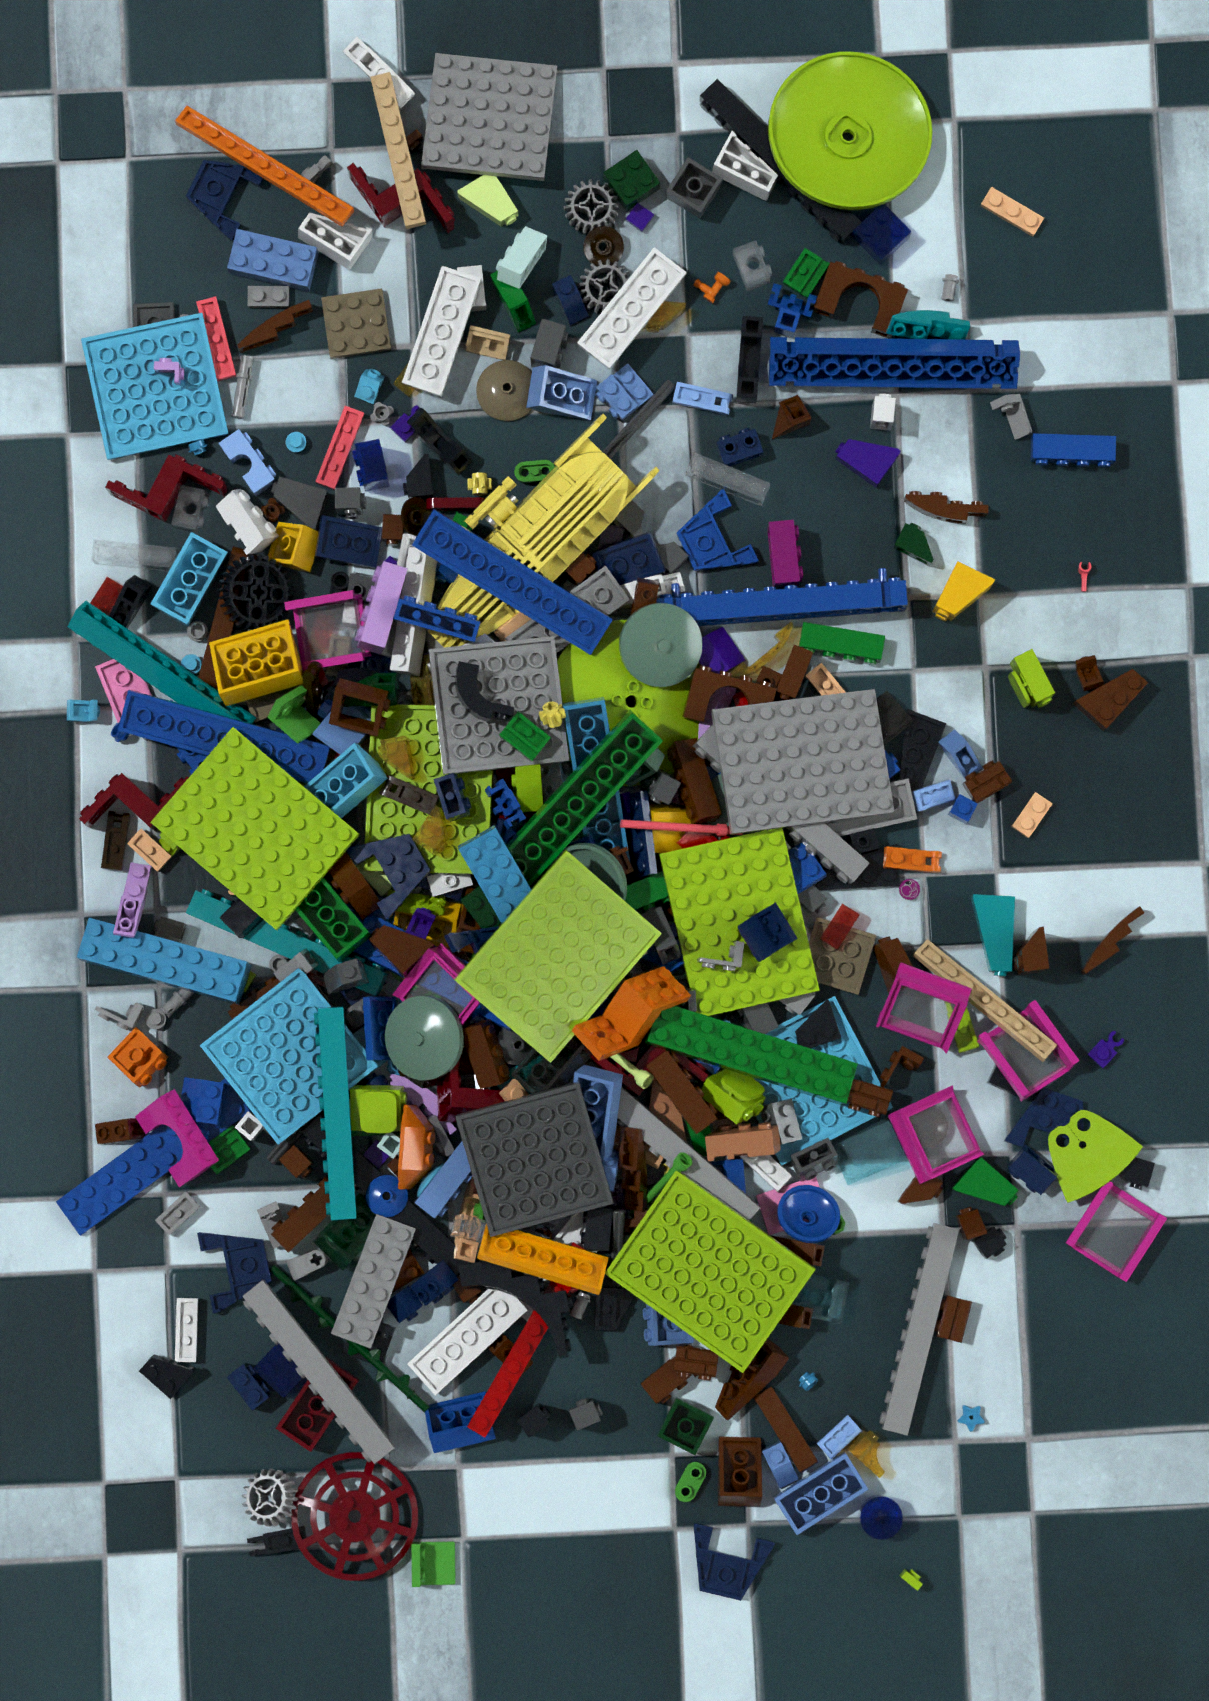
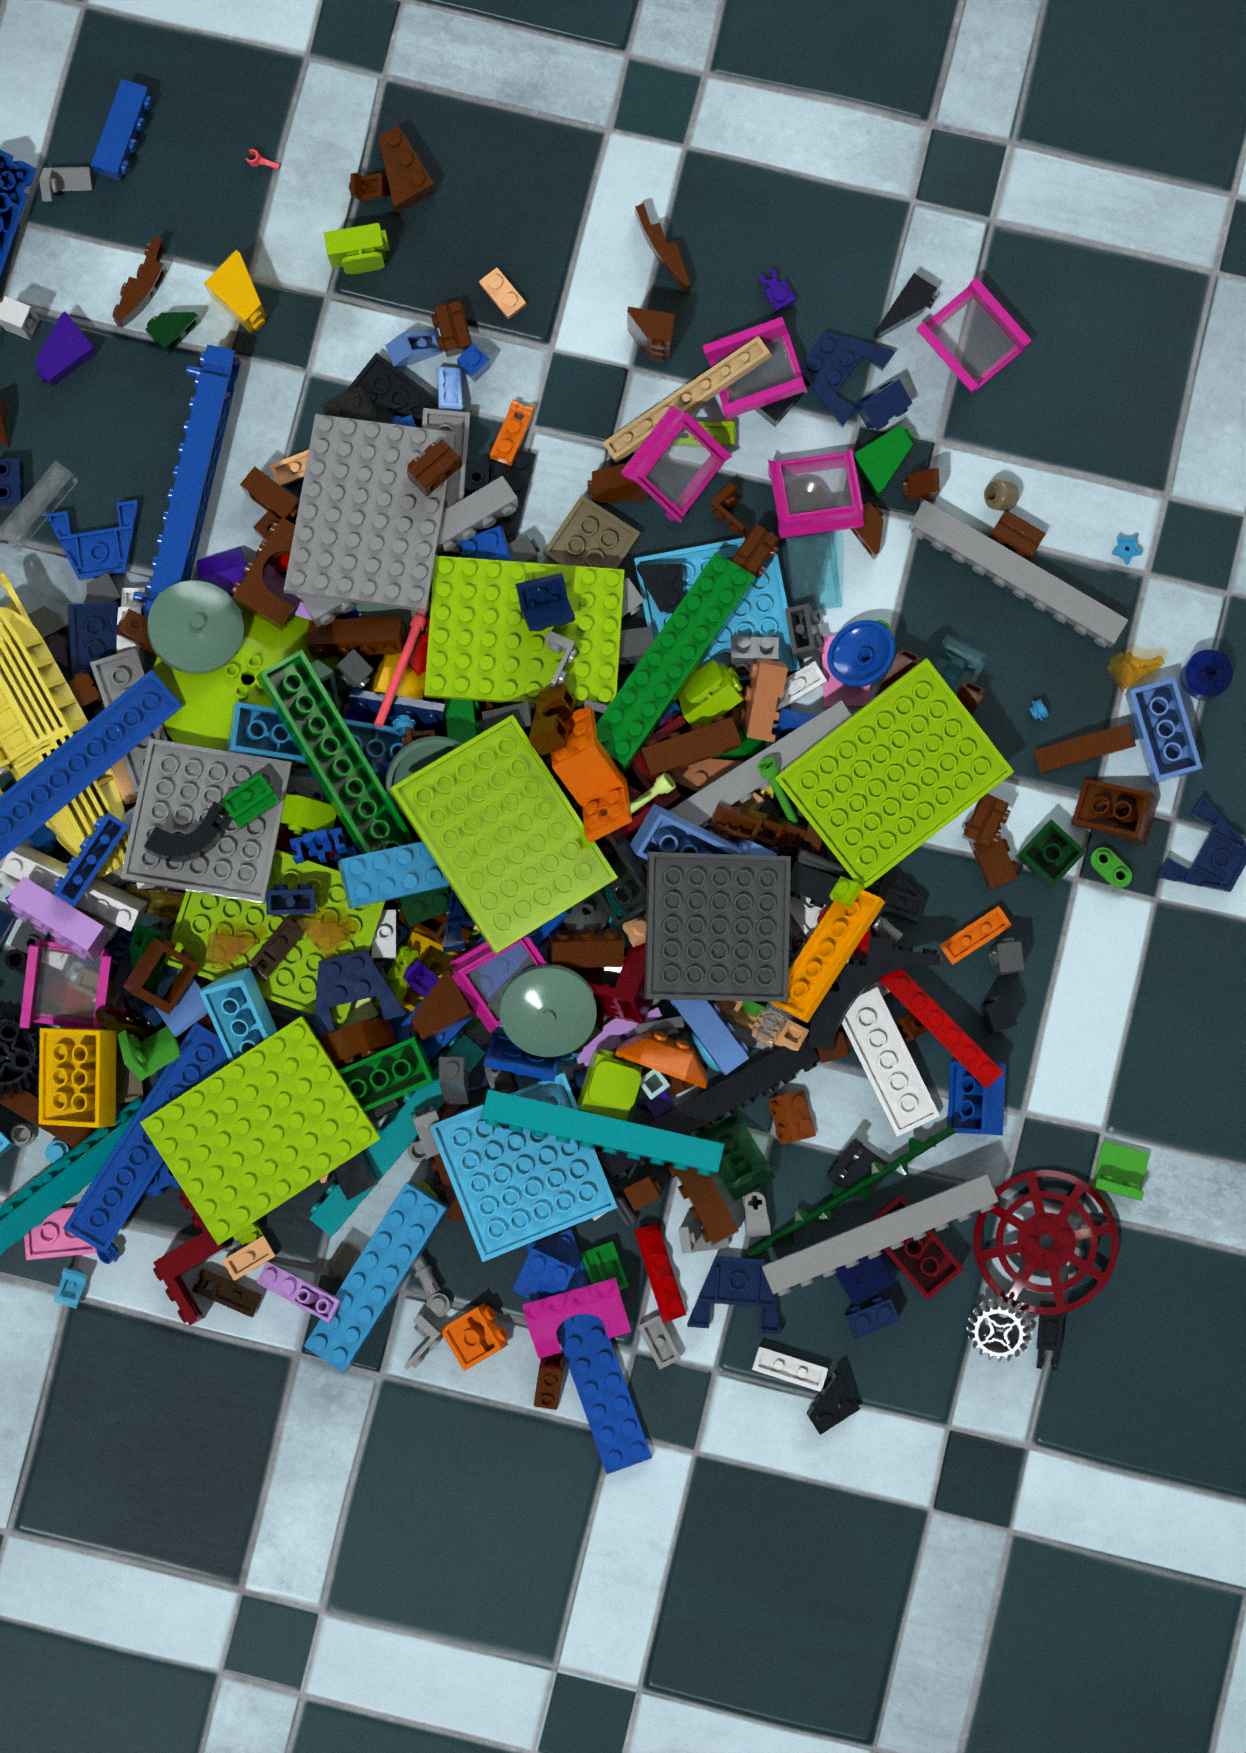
camera: 70 degrees left, 0 degrees up
white brick [235,1111,264,1141] -> none
light grey plate [331,1214,416,1349] -> none
blue dish [366,1175,408,1217] -> none
dark blue brick [387,1285,423,1323] -> none
dark blue brick [410,1260,459,1306] -> none
light yellow gear [539,701,566,728] -> none
medium blue plate [643,1304,694,1346] -> none
reddish brown wedge [715,1339,789,1420] -> none
clear yellow slope [730,622,793,679] -> none
medium blue slope [761,1441,798,1488] -> none
magenta brick [767,520,803,590] -> none
green brick [799,622,885,665] -> none
light blue plate [817,1415,862,1459] -> none
clear red plate [820,903,860,950] -> none
magenta tile [899,879,920,900] -> none
teal slope [971,894,1015,976] -> none
black brick [972,1227,1007,1259] -> none
lime piece [1048,1110,1143,1203] -> none
none -> dark azure plate [392,715,416,735]
none -> reddish brown brick [407,439,462,496]
none -> reddish brown arch [529,683,576,756]
none -> red plate [634,1223,687,1323]
none -> lime plate [829,876,863,908]
none -> orange plate [939,906,1012,965]
none -> dark tan head [984,479,1019,511]

